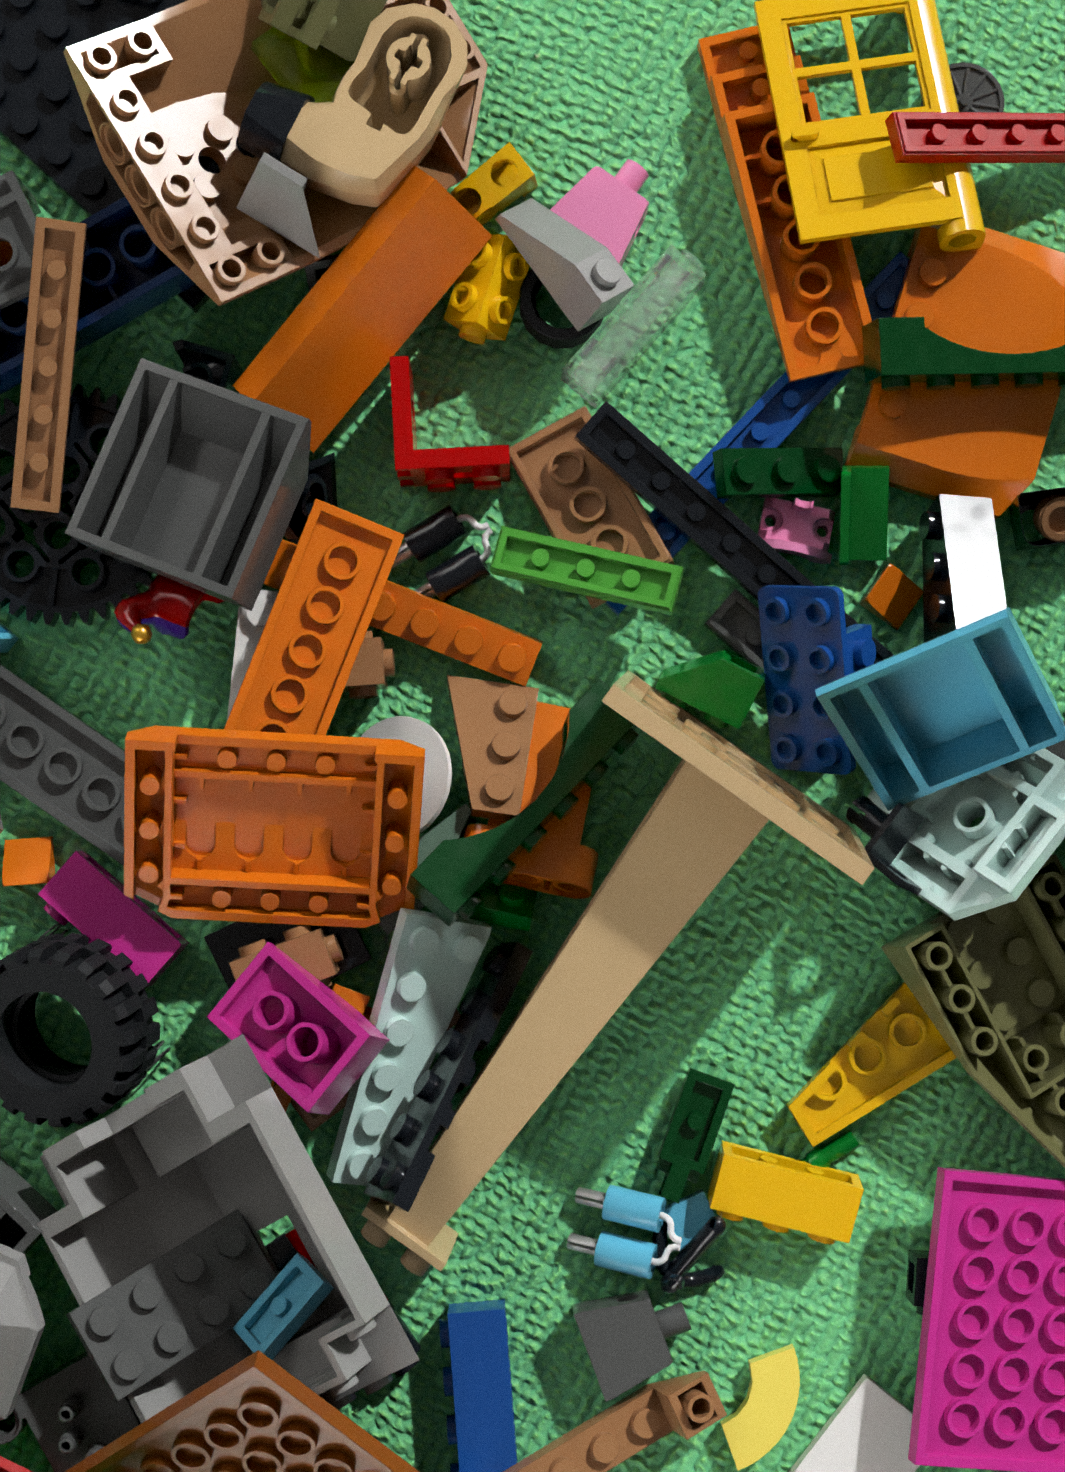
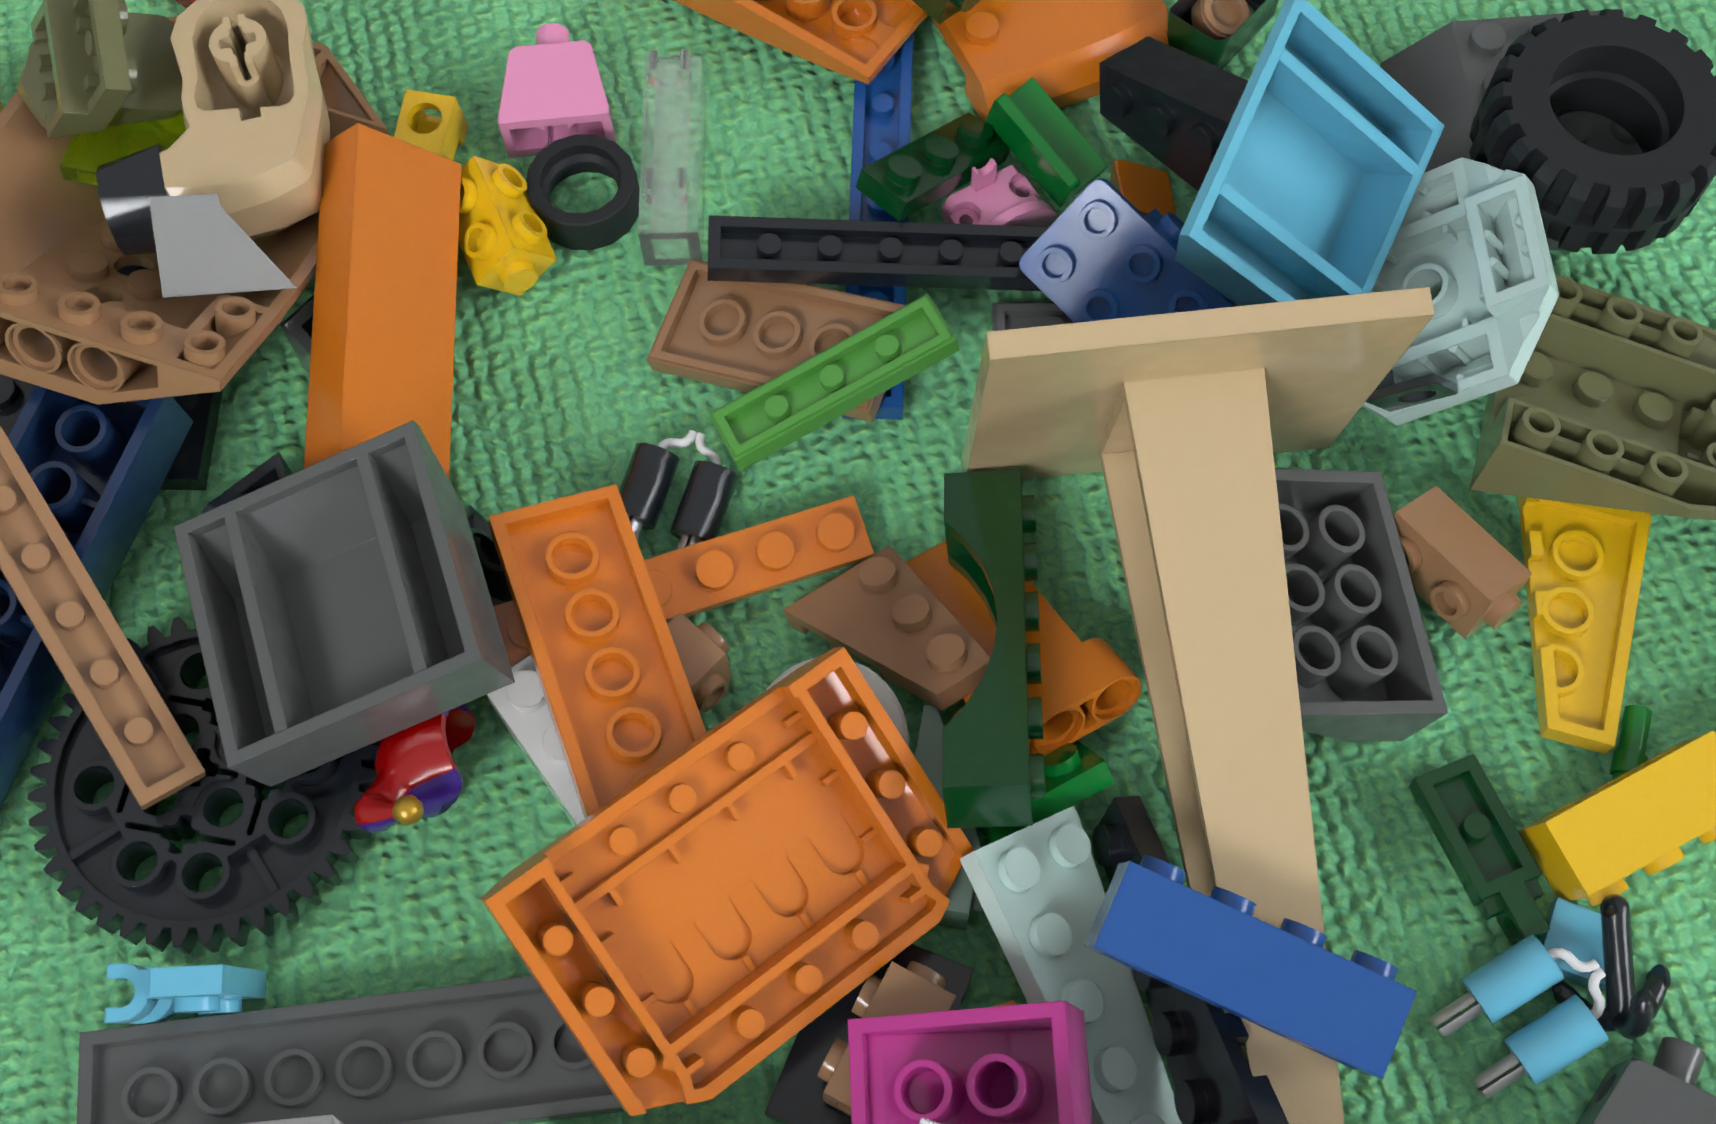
camera: 35 degrees left, 20 degrees down
red bracket [389,356,510,492] -> none
light grey slope [495,198,635,331] -> none
none -> blue brick [1084,855,1417,1079]
none -> dark grey slope [1275,468,1448,742]
none -> medium nougat brick [1393,485,1532,639]

